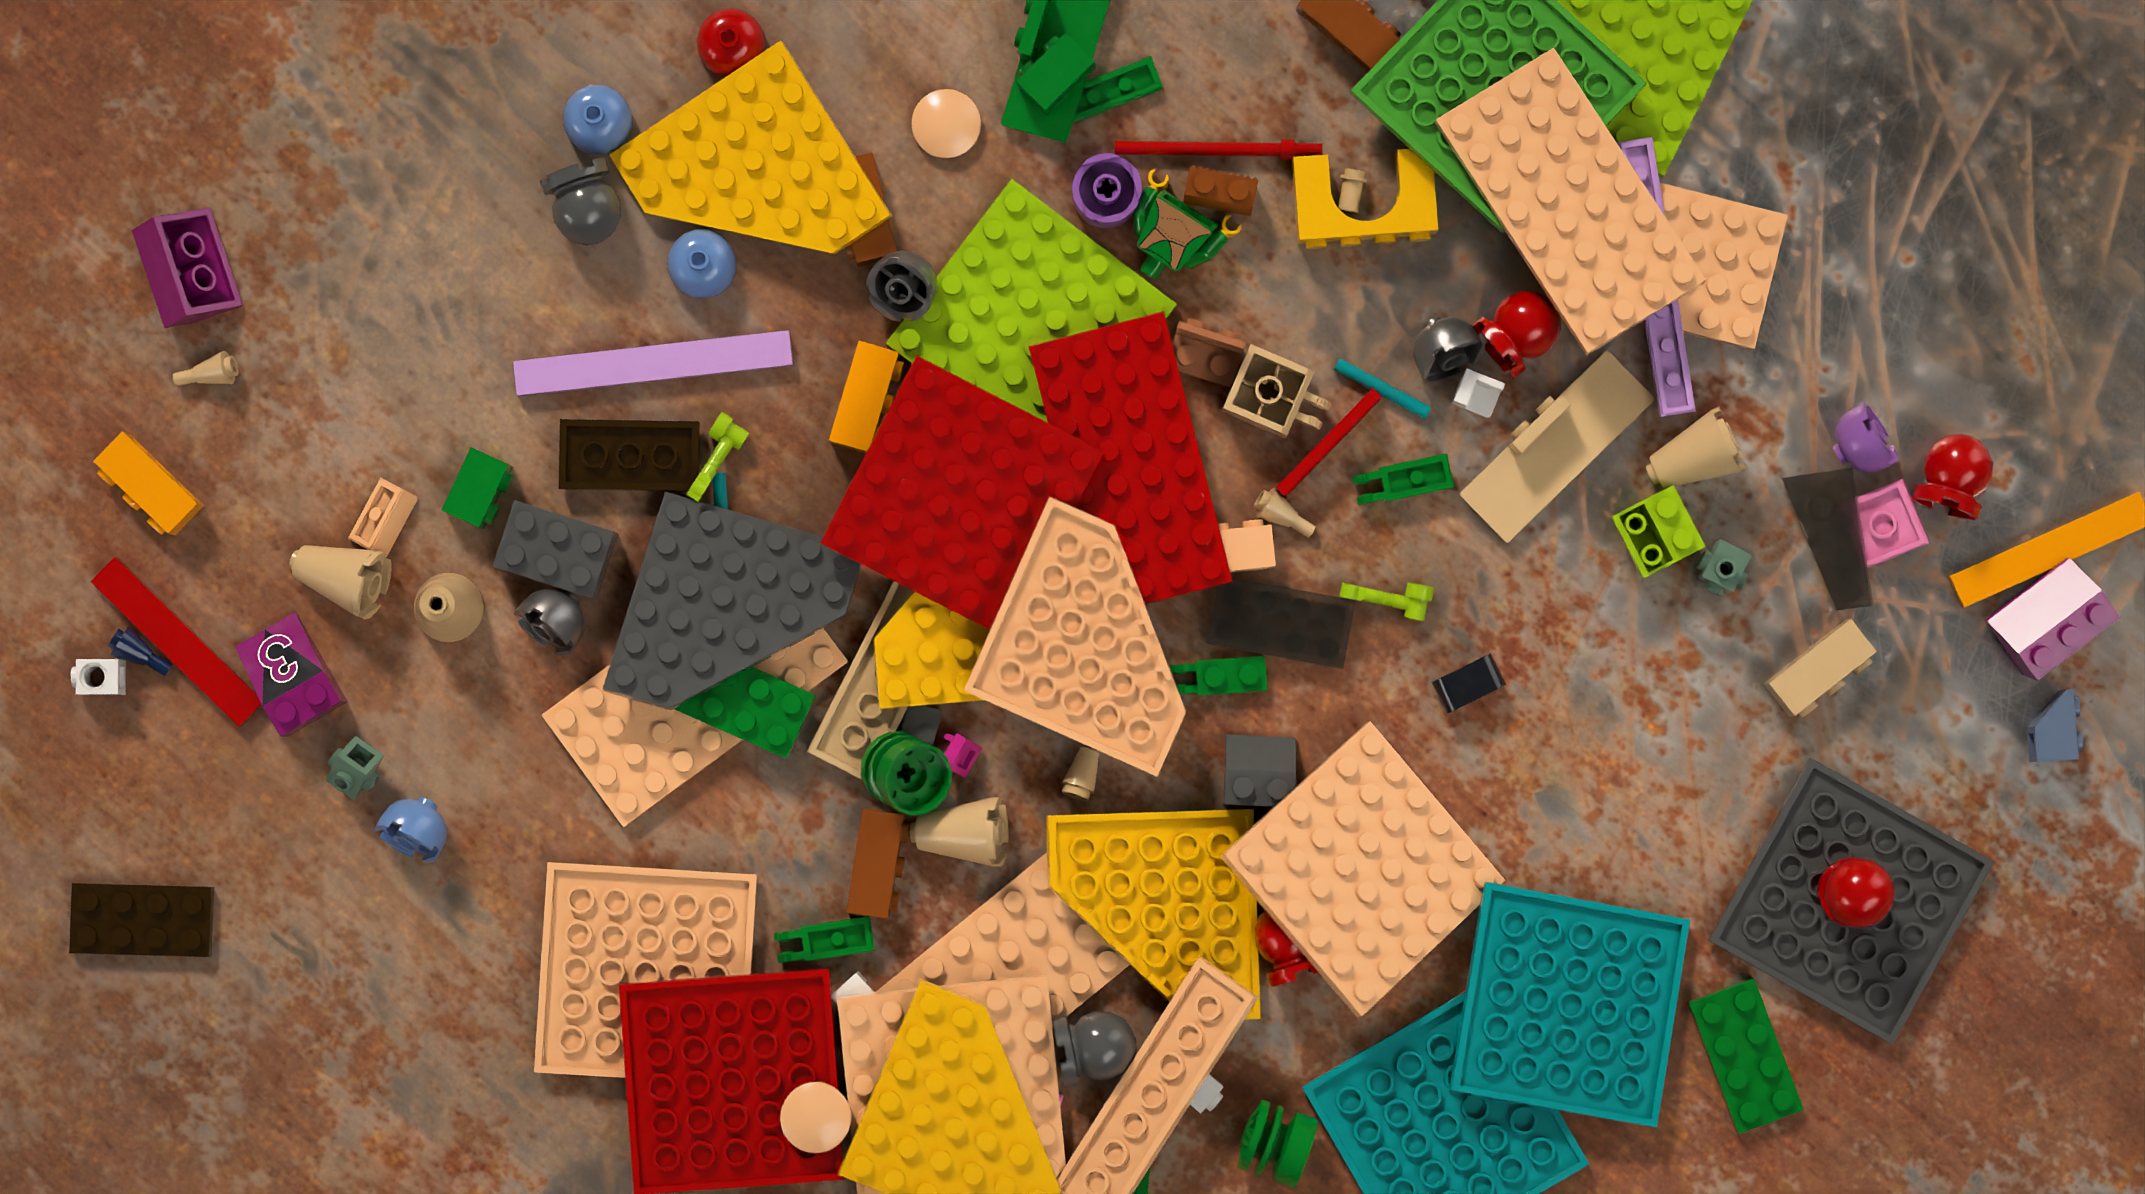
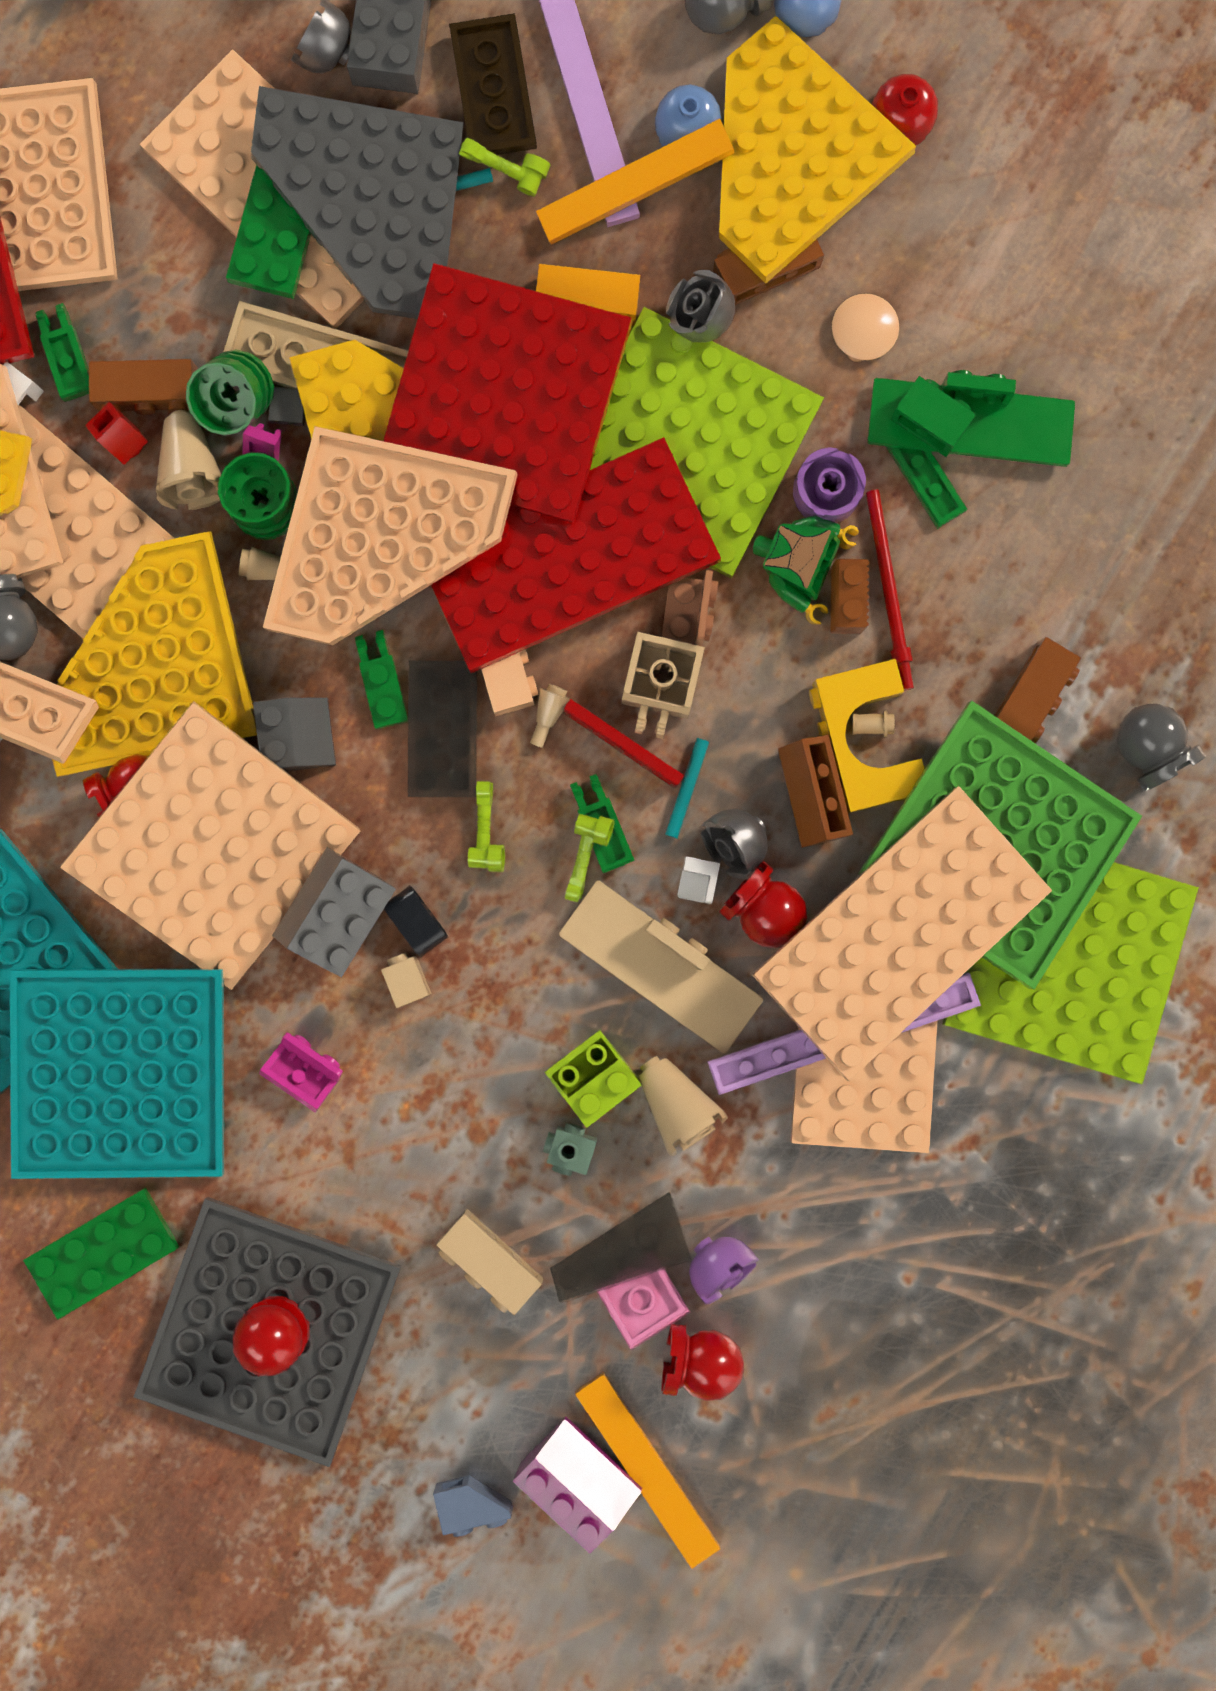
camera: 80 degrees right, 0 degrees up
none -> red brick [85,402,148,465]
none -> green wheel [218,453,298,540]
none -> dark pink bracket [259,1032,343,1113]
none -> dark grey brick [272,847,396,978]
none -> tan brick [381,953,432,1008]
none -> light orange tile [536,118,735,245]
none -> lime brick [565,814,614,903]
none -> dark orange brick [778,735,853,848]

